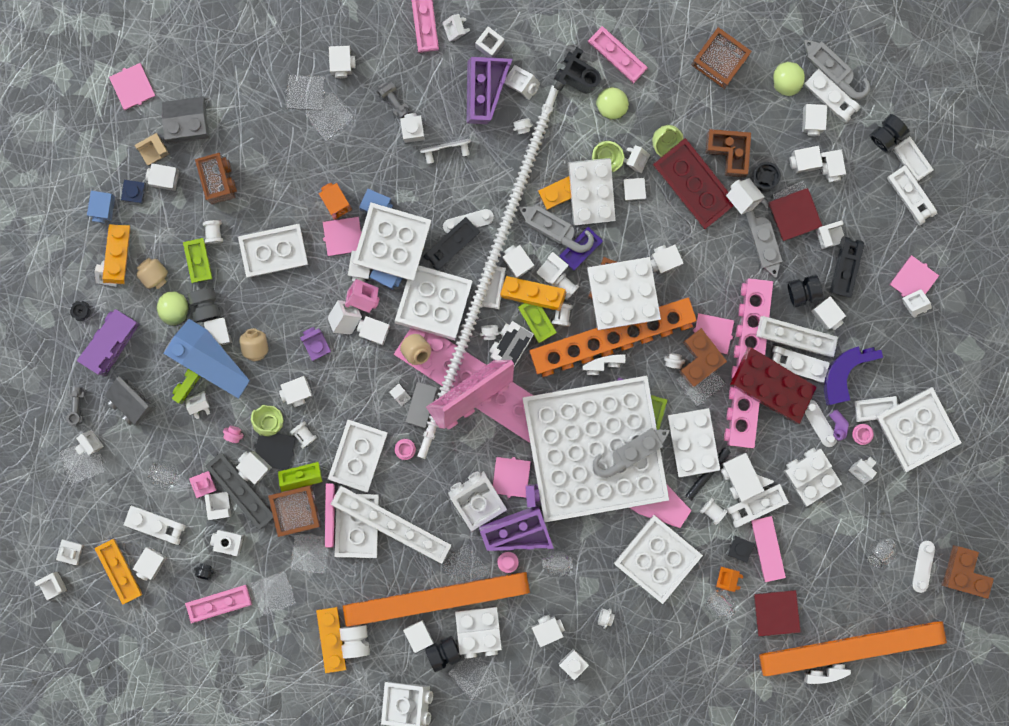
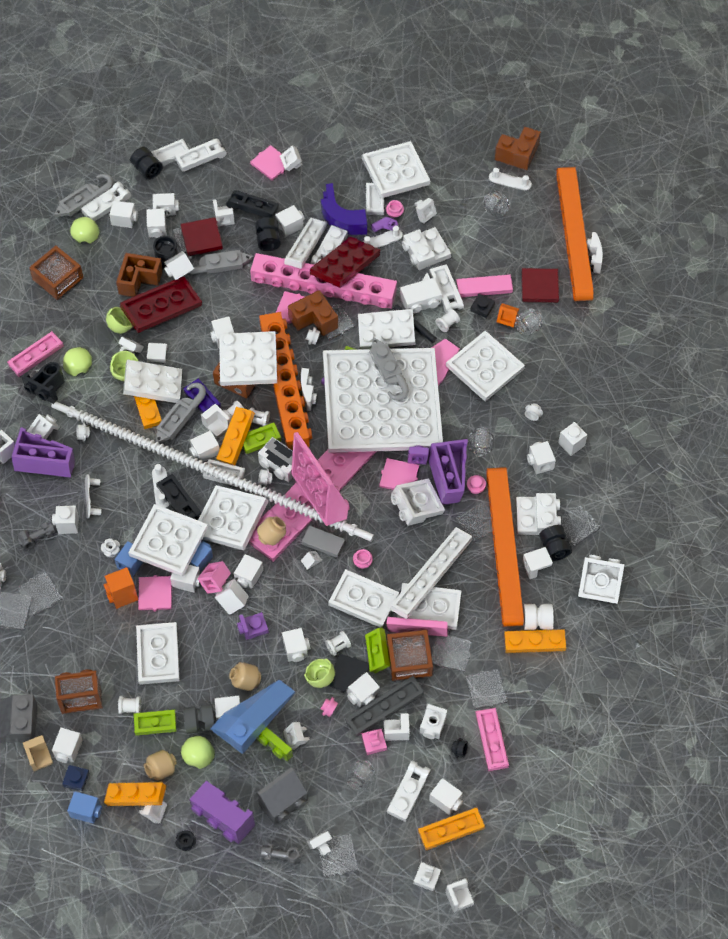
camera: 80 degrees left, 25 degrees down
none -> white plate [101,538,120,557]

